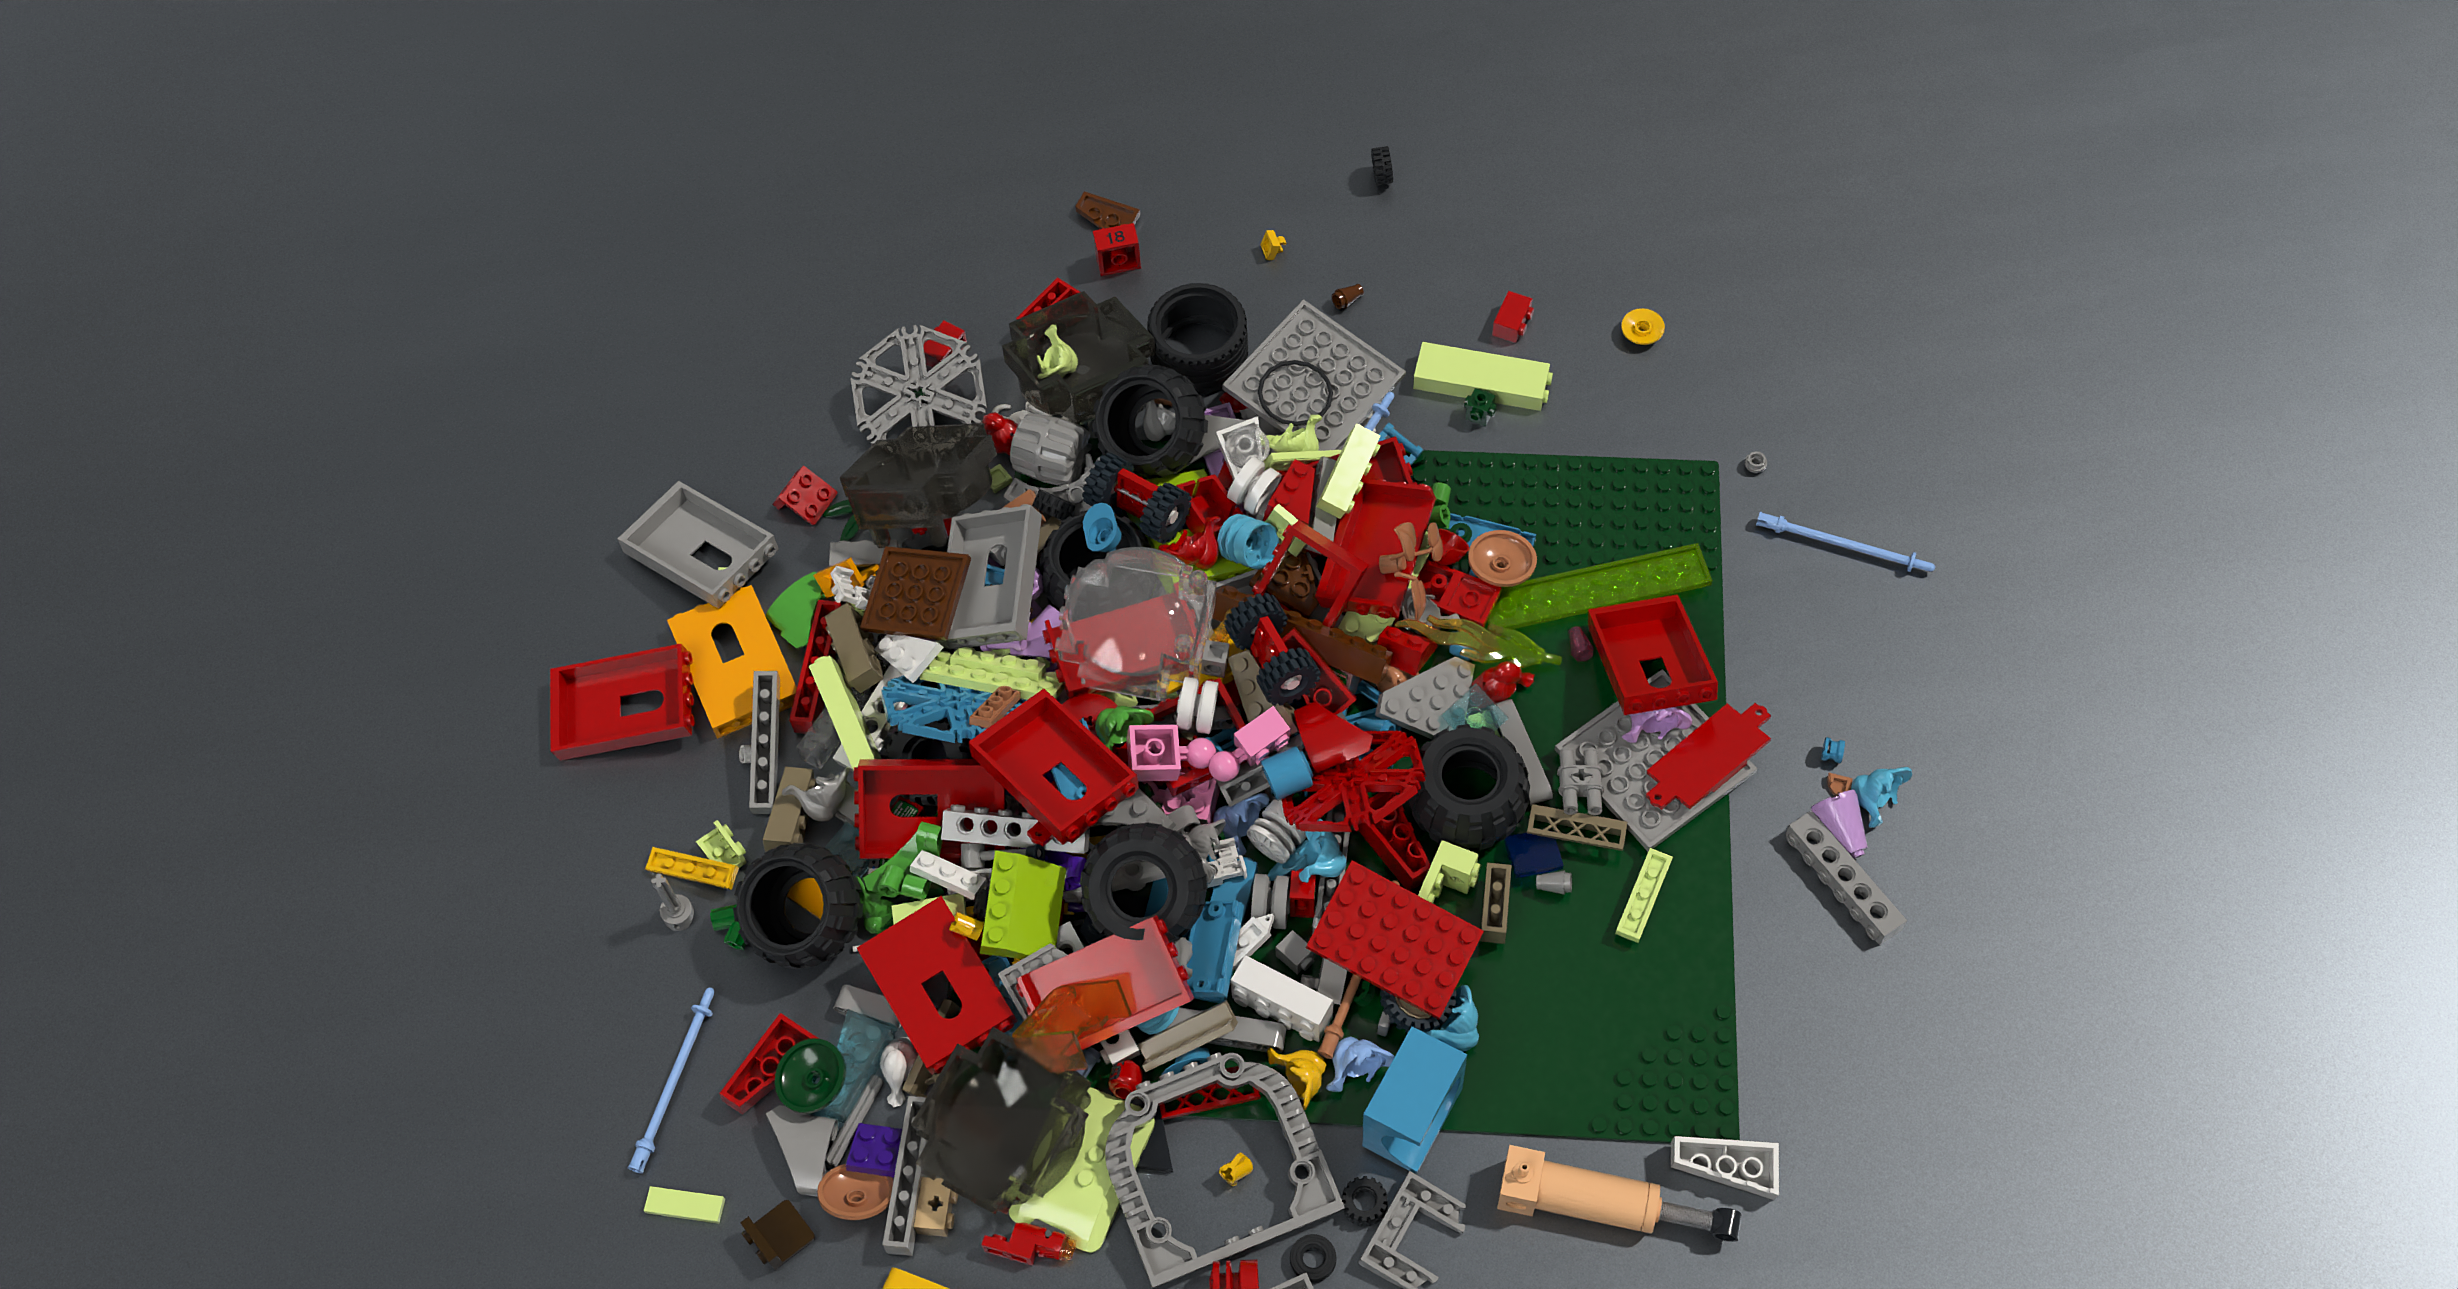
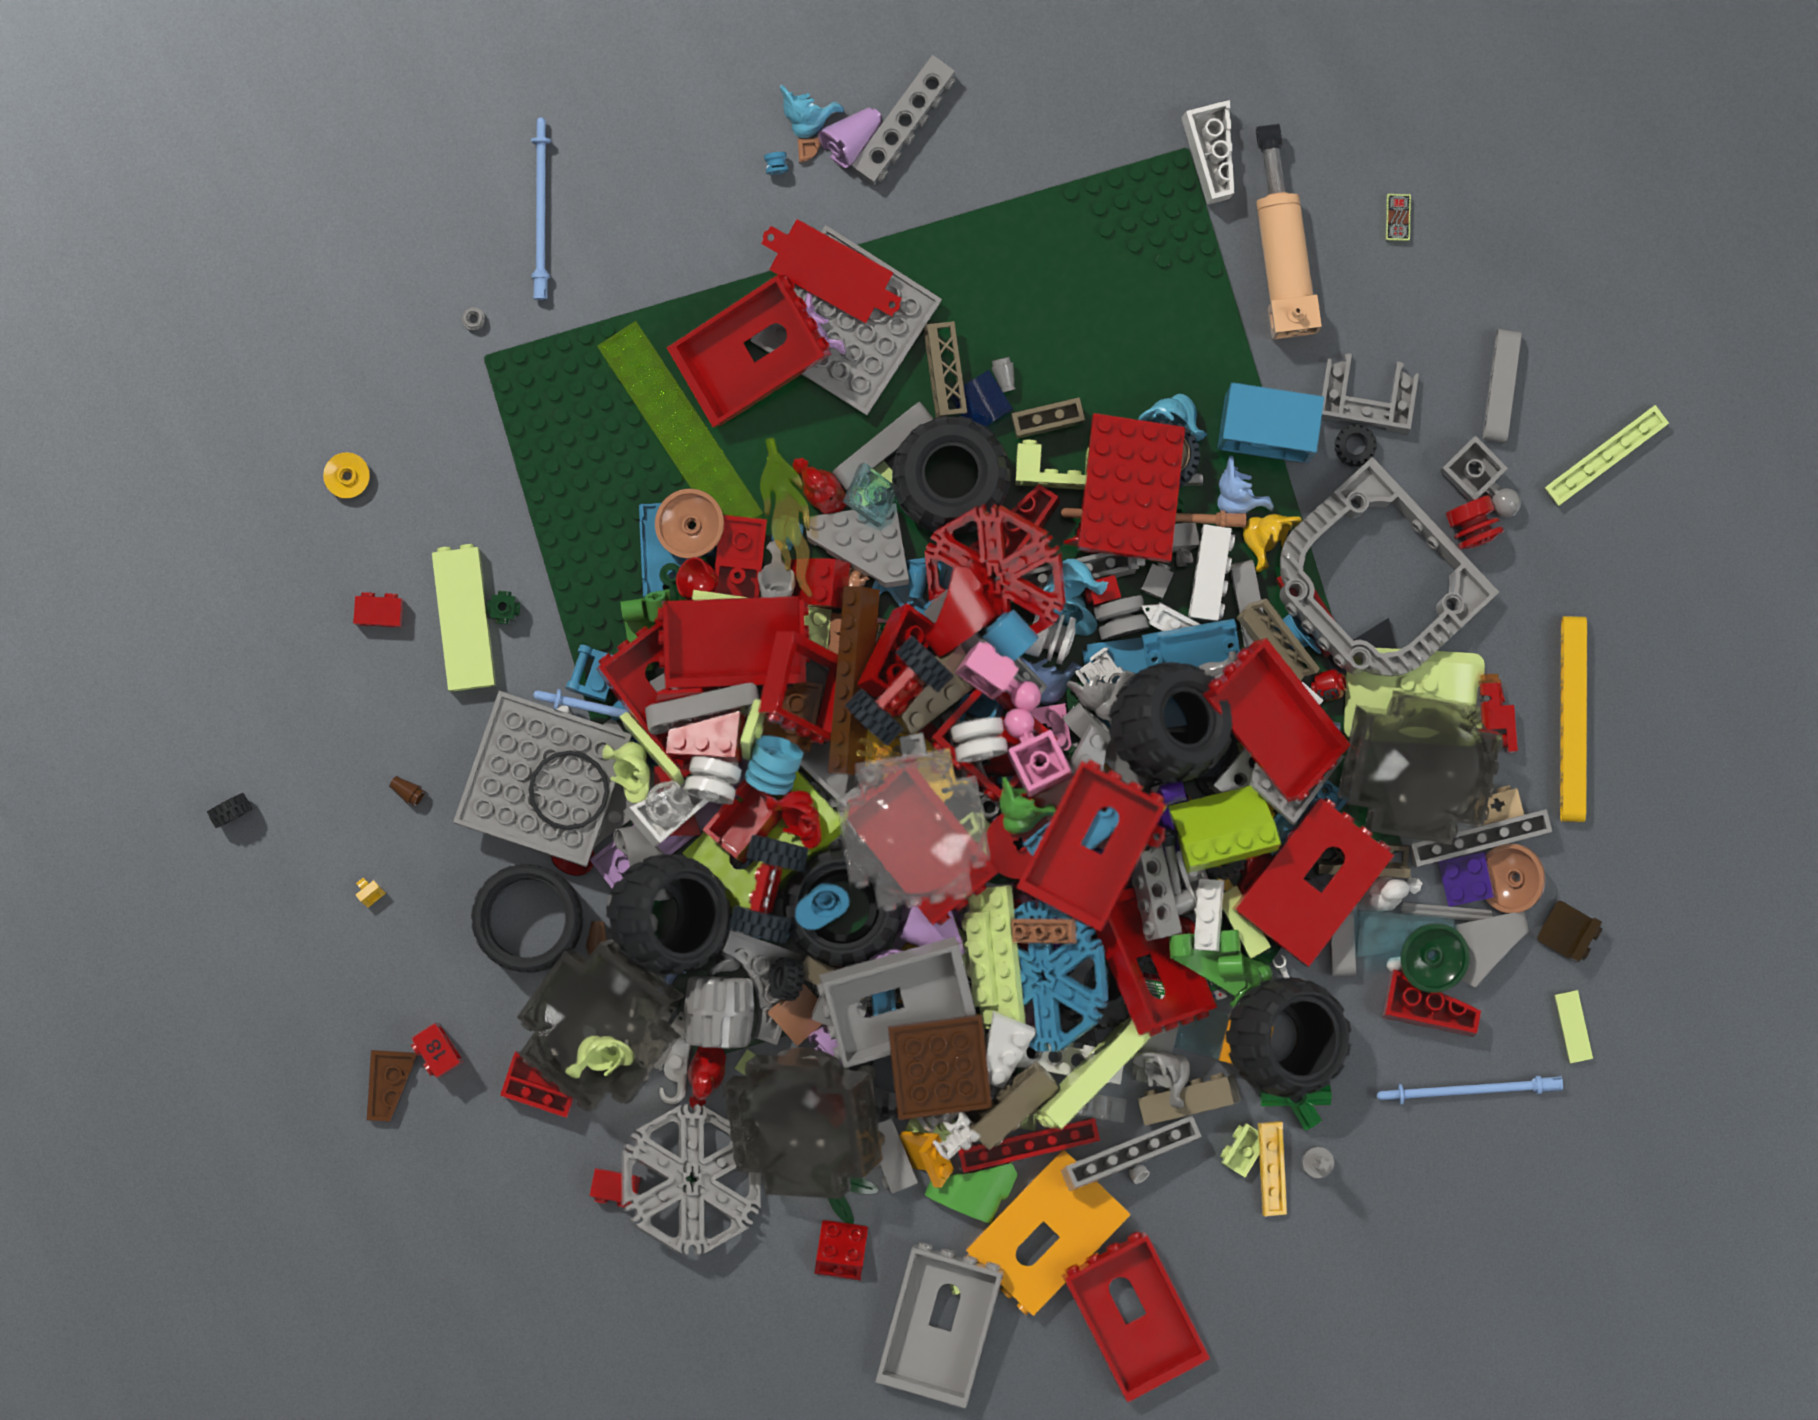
camera: 115 degrees left, 25 degrees up
yellow piece [949,912,984,941] -> none
clear orange windscreen [1012,979,1132,1074] -> none
yellow piece [1219,1152,1253,1187] -> none
black tyre [1290,1234,1337,1282] -> none
yellowish green brick [1316,423,1380,519] -> none
nougat plant [1379,522,1443,622] -> none
light grey pin [1557,747,1604,815] -> none
clear pink cone [1568,626,1594,661] -> none
yellowish green plate [1615,848,1673,943] -> none

